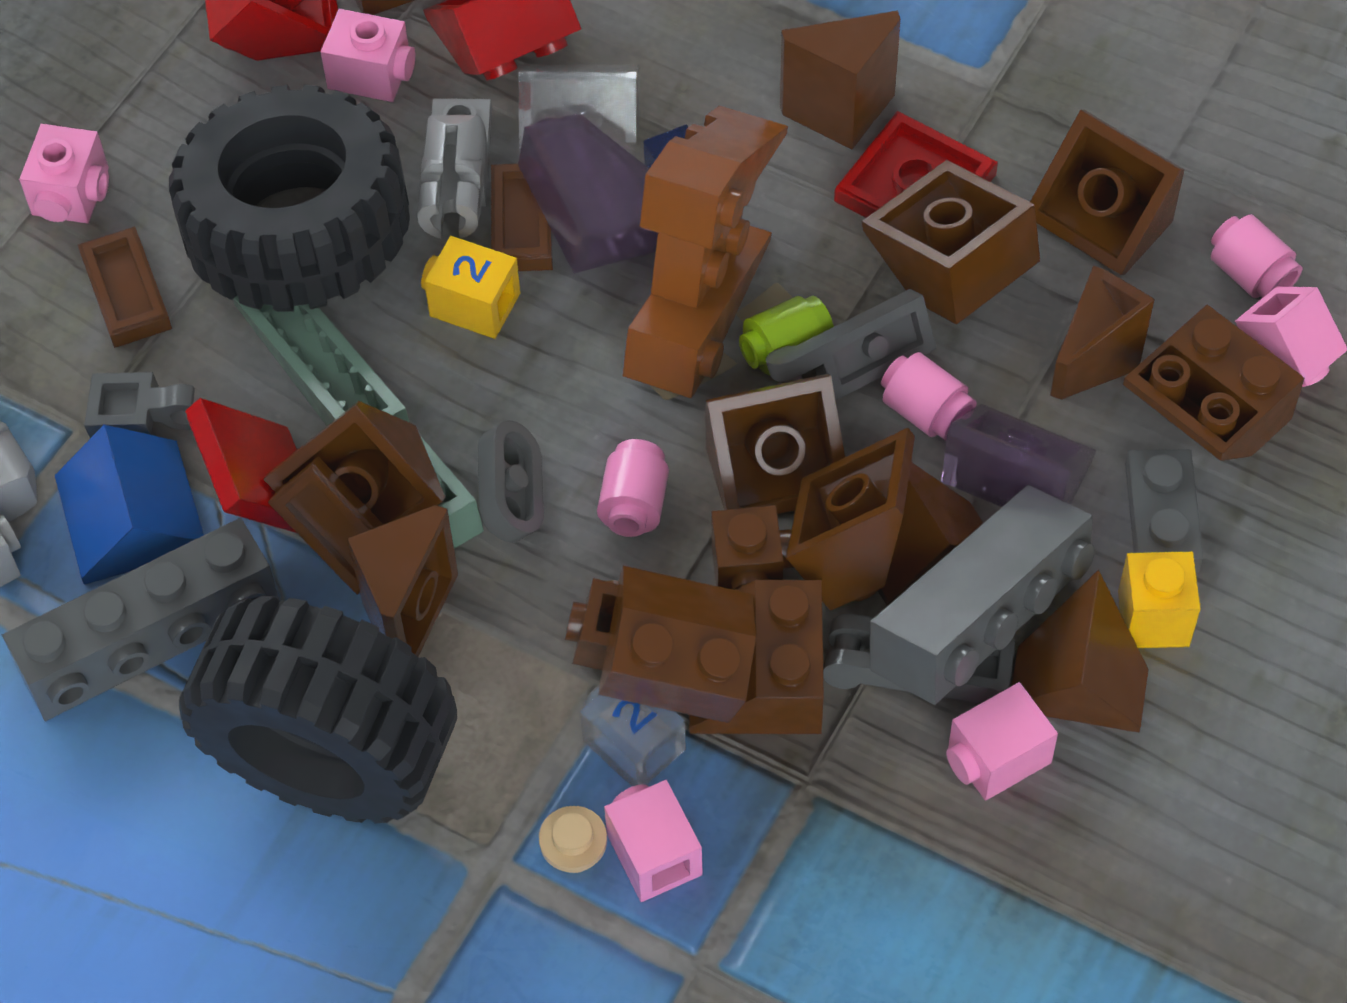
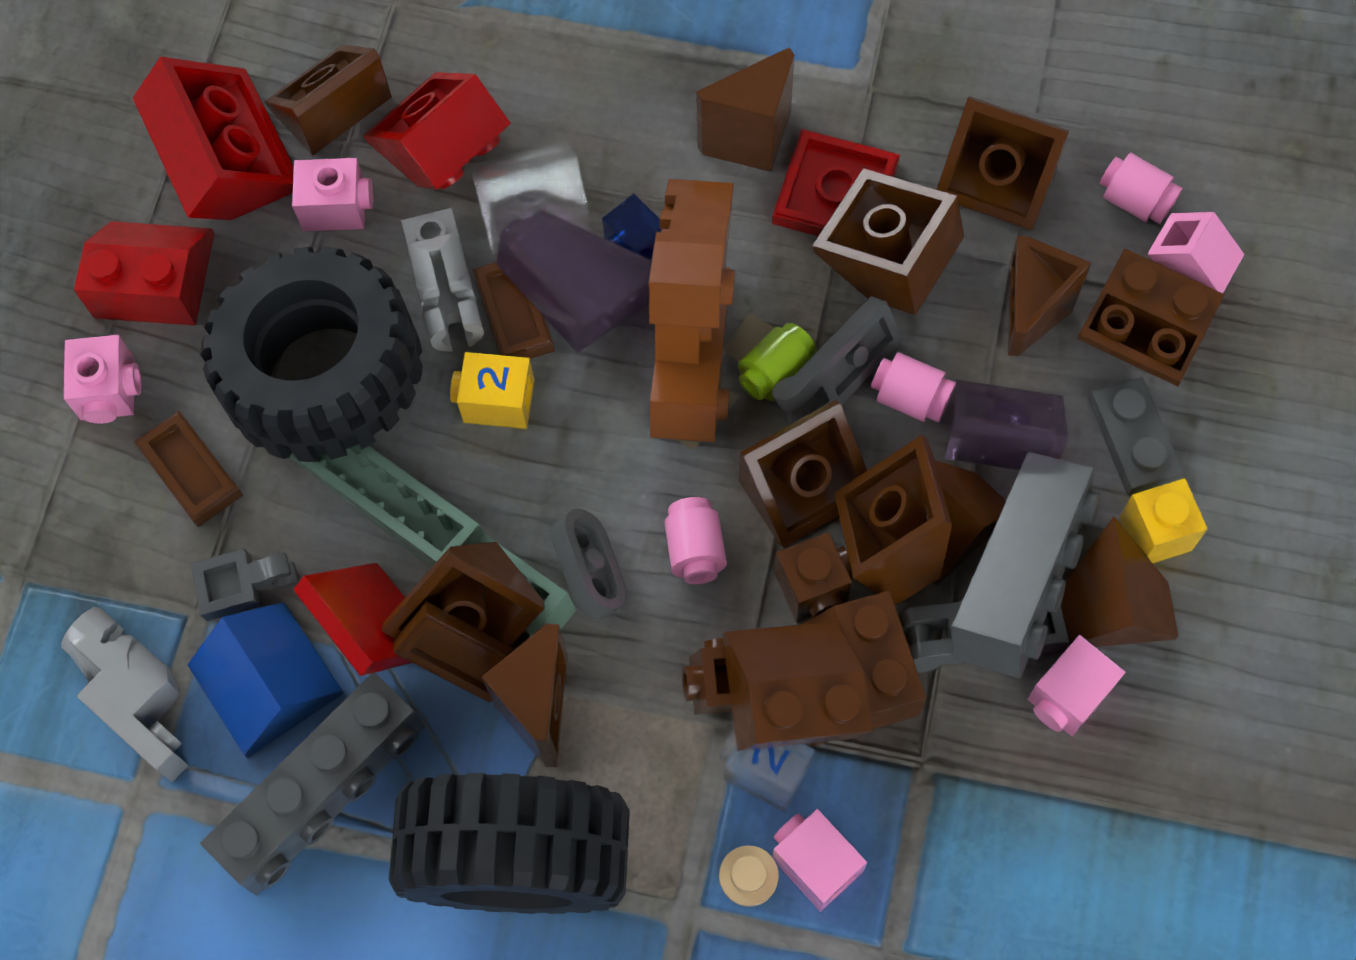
camera: 15 degrees left, 10 degrees up
none -> red slope [74,221,215,326]

